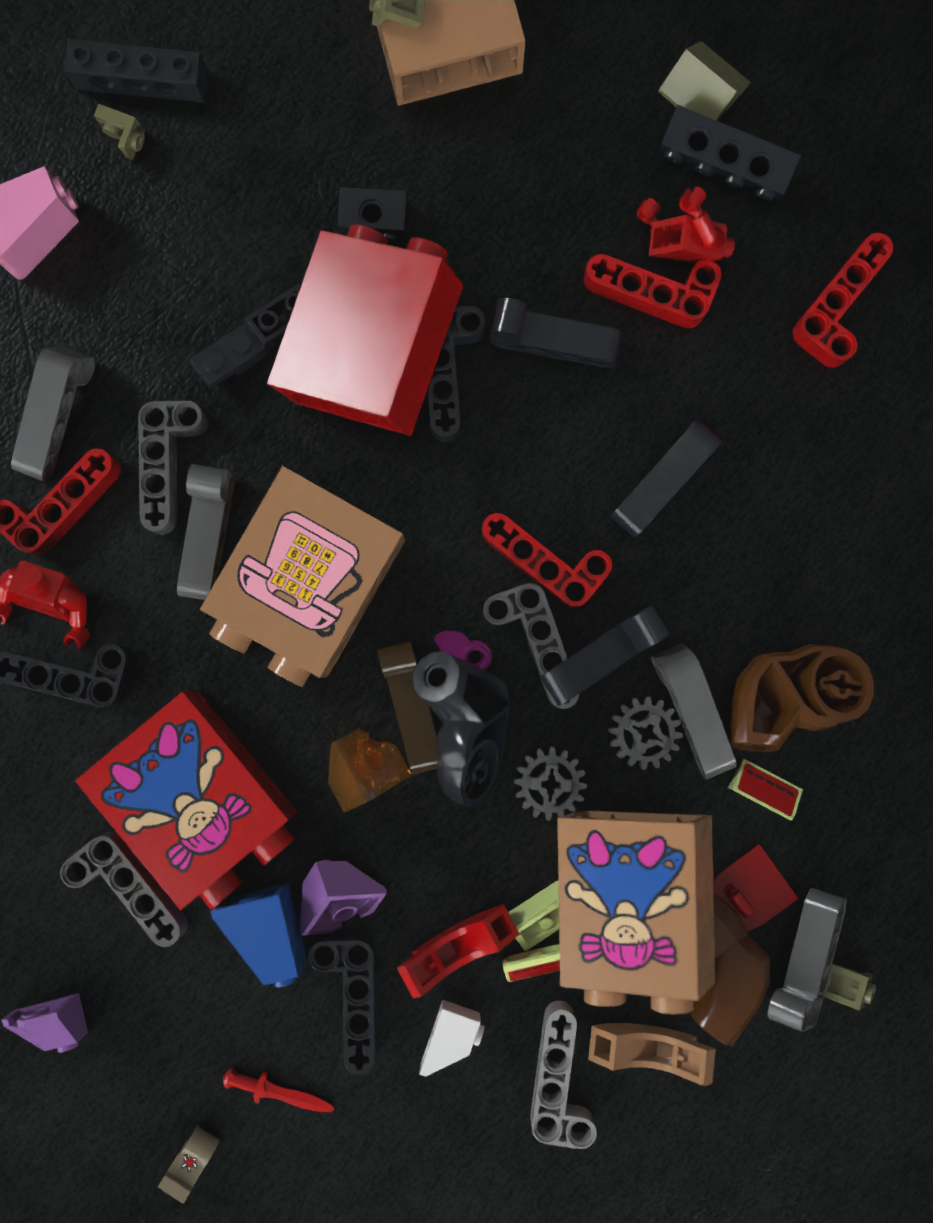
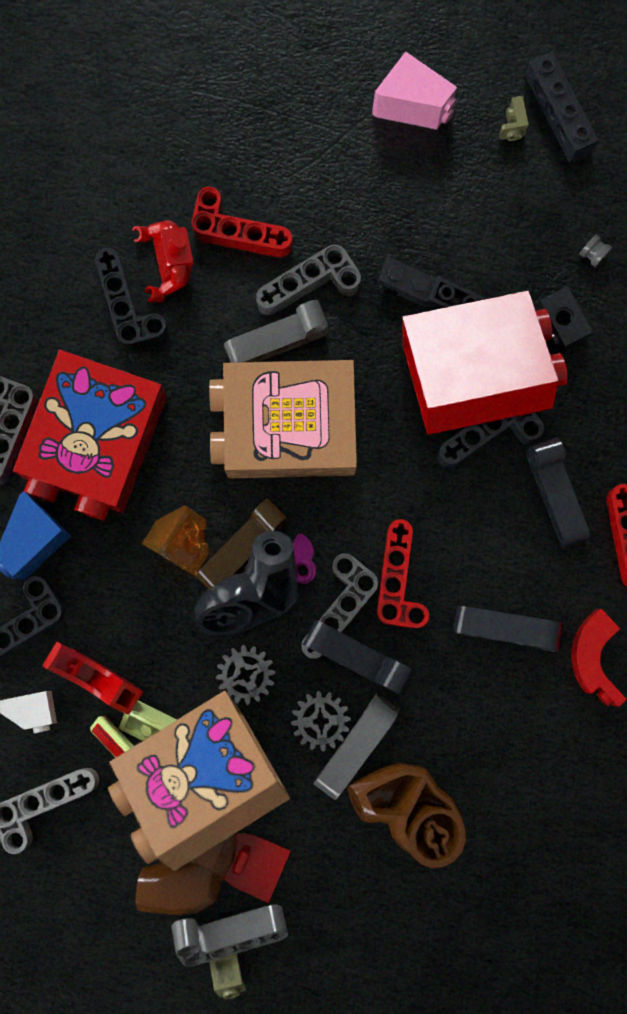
camera: 55 degrees right, 5 degrees down
dark grey beam [11,346,95,482] -> none
medium lavender slope [300,860,387,936] -> none
medium nougat arch [588,1023,716,1086] -> none
red slope [728,758,803,821] -> none
none -> red arch [571,609,626,707]
none -> dark grey wheel [579,234,612,267]

